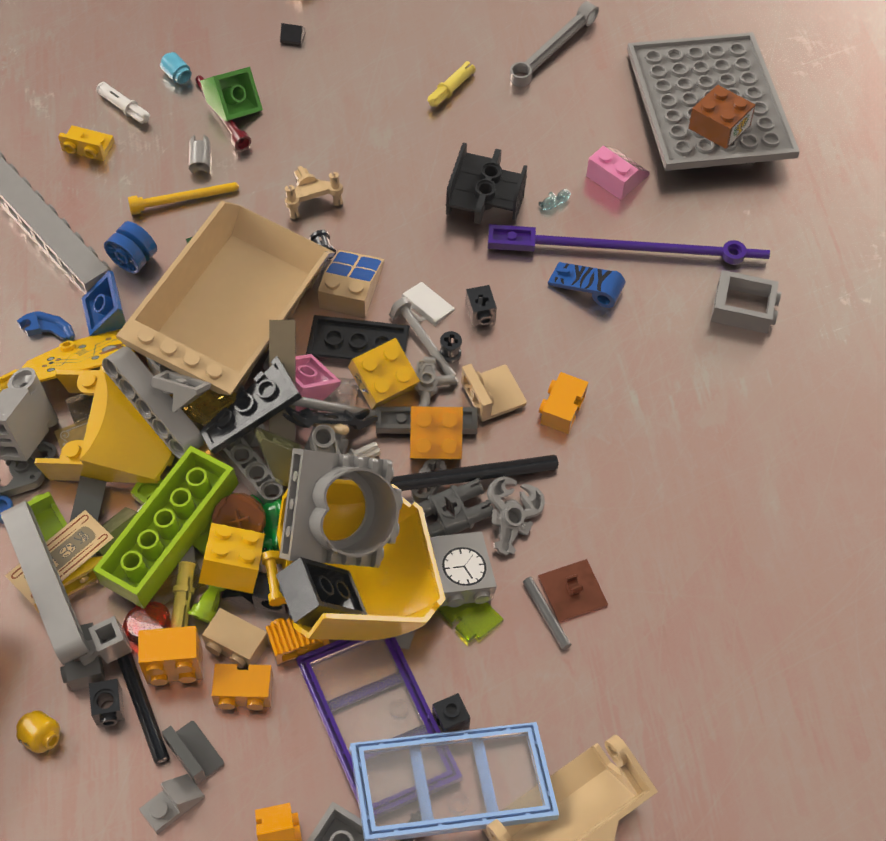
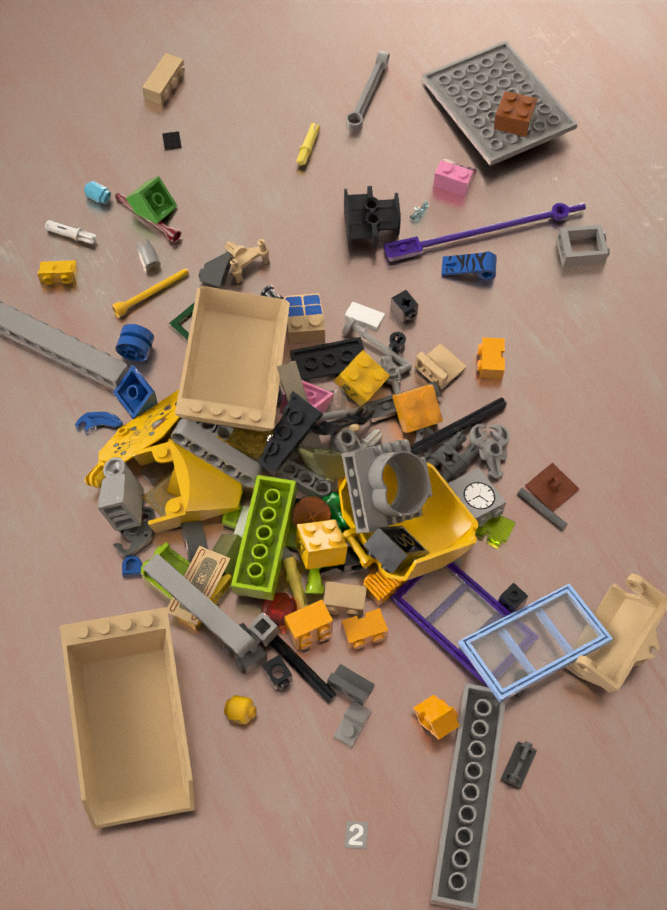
camera: 20 degrees left, 5 degrees up
light grey slope [151,370,211,412] -> none
none -> dark grey slope [198,252,234,289]

